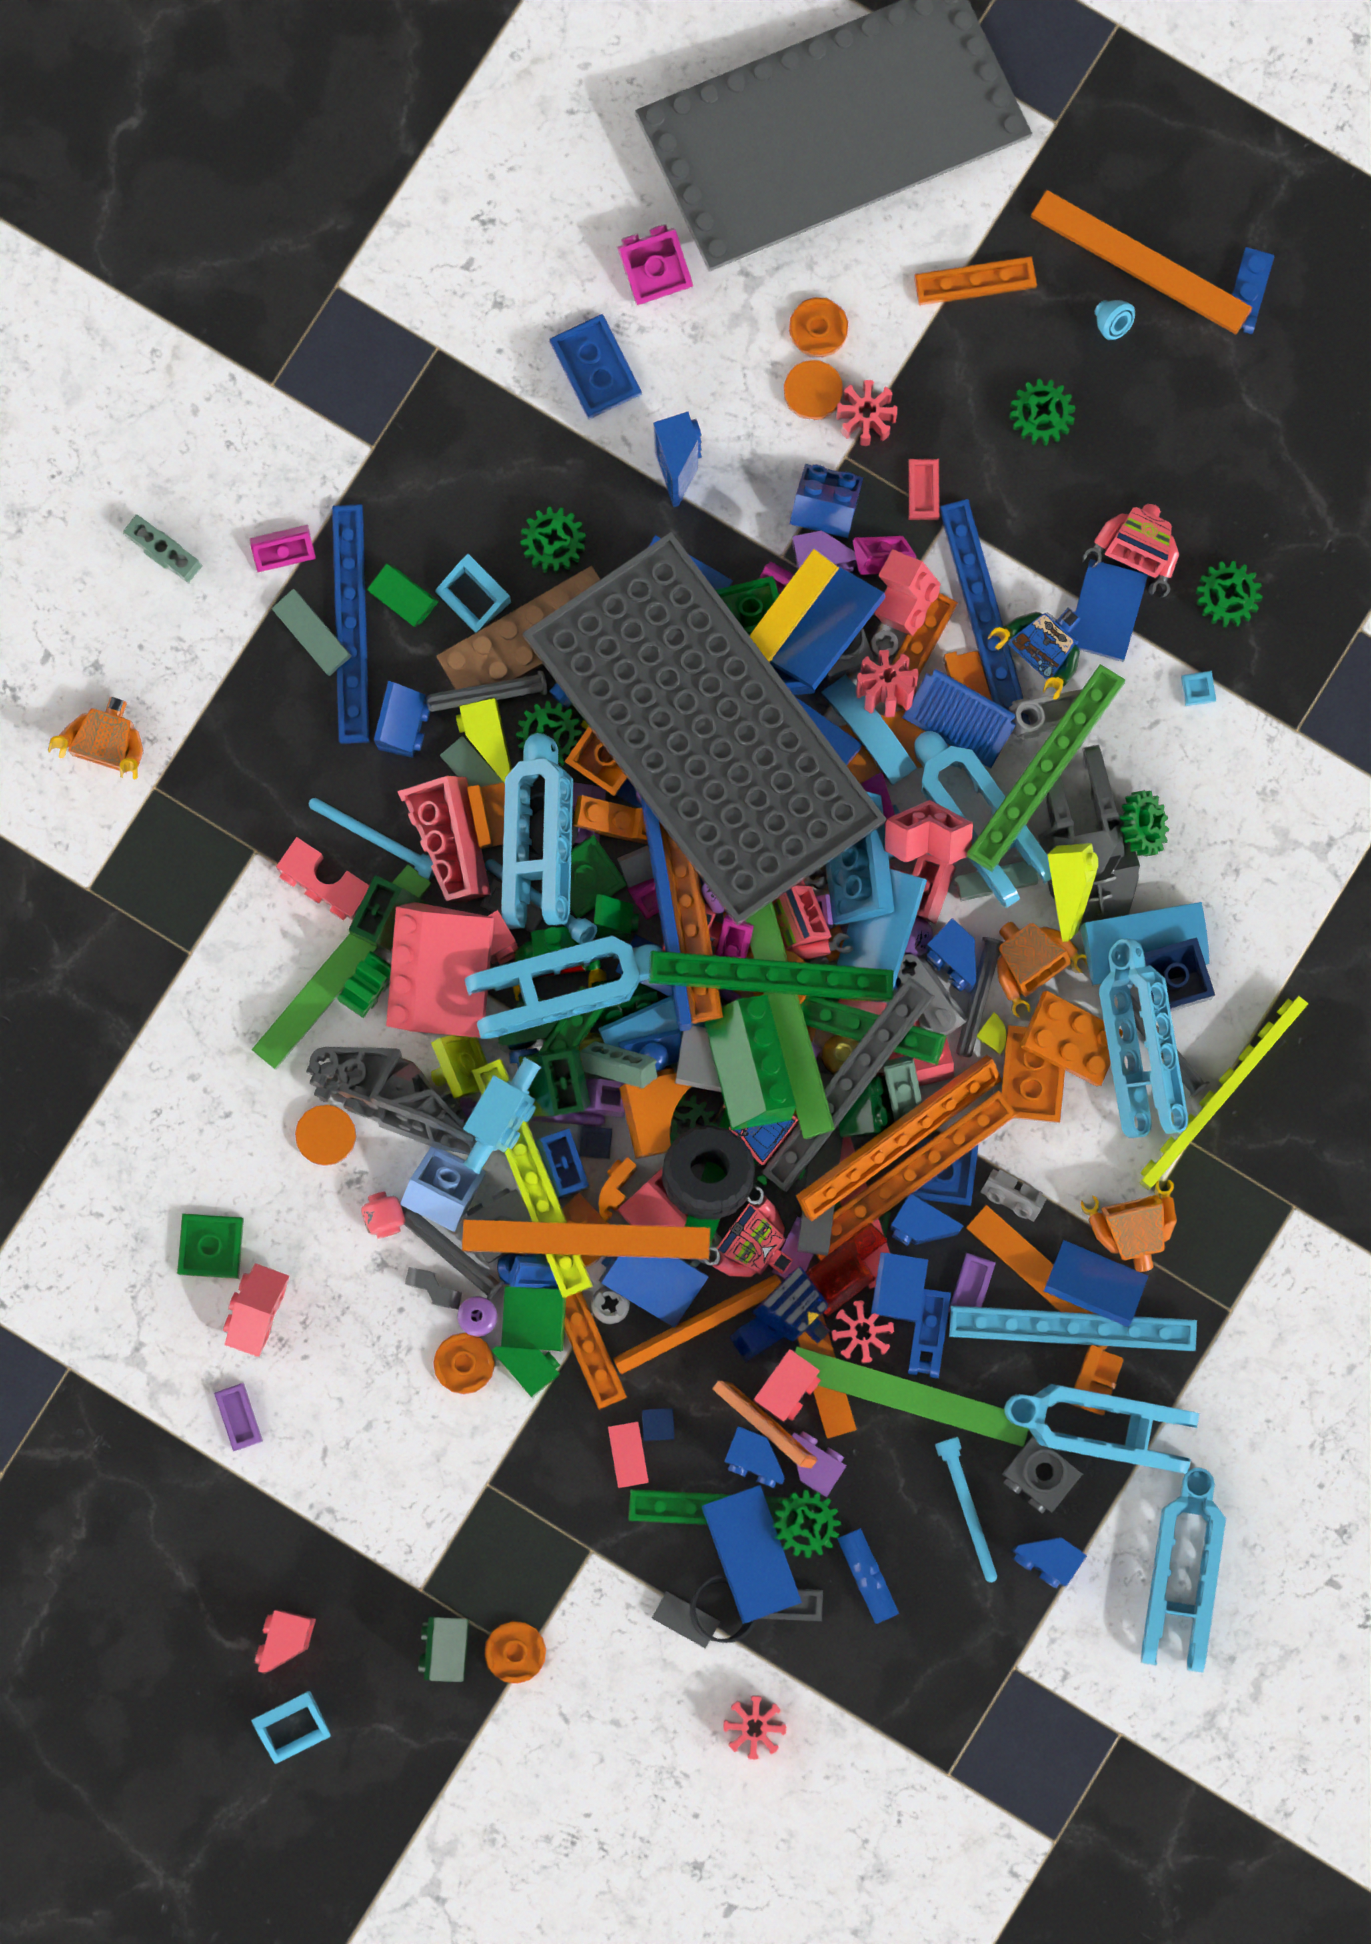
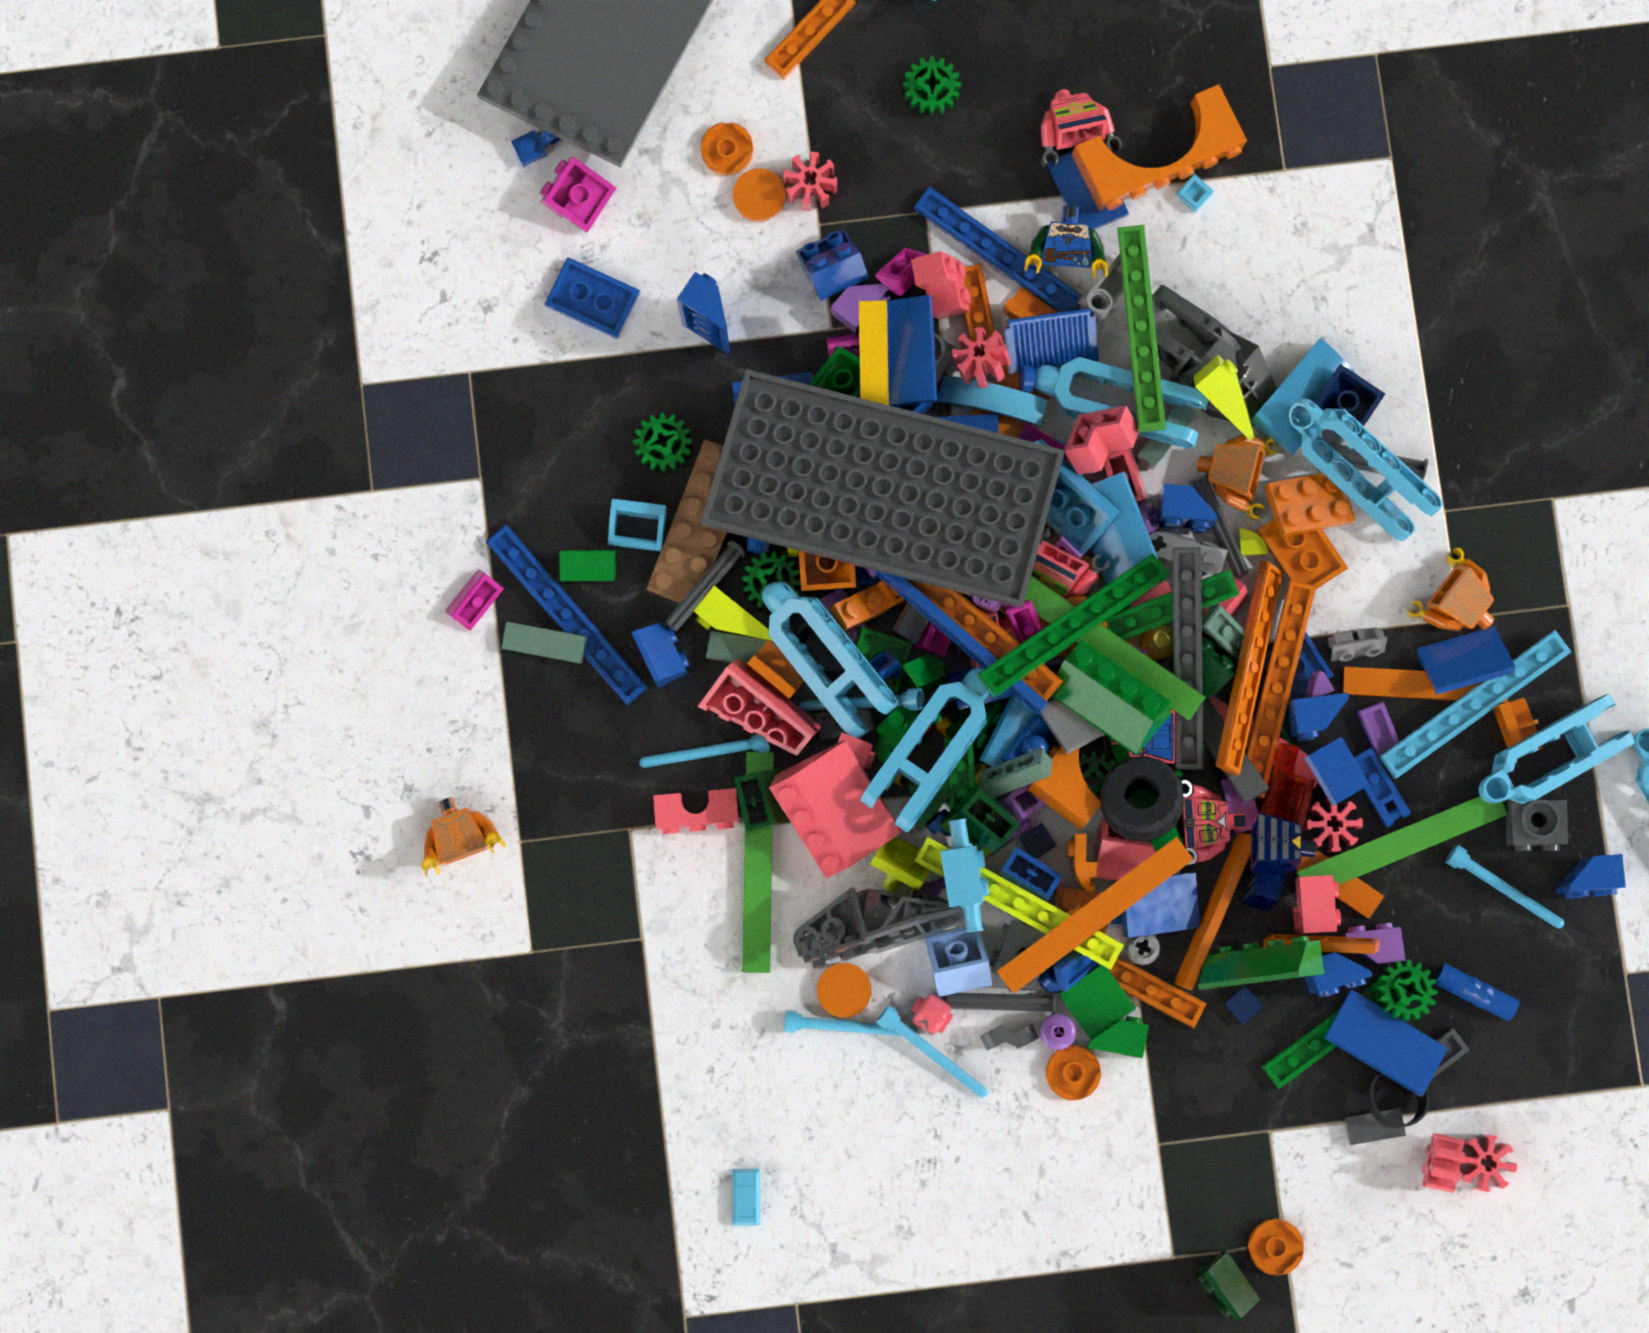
camera: 40 degrees left, 0 degrees up
sand green piece [123,514,203,583] -> none
green tile [177,1213,244,1279] -> none
medium lavender tile [214,1383,263,1451] -> none
coral brick [223,1263,289,1357] -> none
green gear [337,951,391,1018] -> none
coral tile [608,1422,649,1488] -> none
light grey bush [871,630,899,659] -> none
coral tile [908,459,939,520] -> none
green gear [1120,790,1169,857] -> none
neon yellow plate [1139,996,1308,1191] -> none
green gear [1196,561,1263,627] -> none
none -> blue plate [511,130,561,167]
none -> medium azure tile [732,1169,760,1226]
none -> medium azure piece [784,1010,918,1036]
none -> blue tile [868,649,901,686]
none -> medium azure piece [876,1005,988,1098]
none -> blue tile [1019,365,1035,393]
none -> orange arch [1072,84,1247,211]
none -> green slope [1198,936,1325,990]
none -> medium lavender slope [1304,670,1335,698]
none -> coral gear [1422,1133,1465,1193]

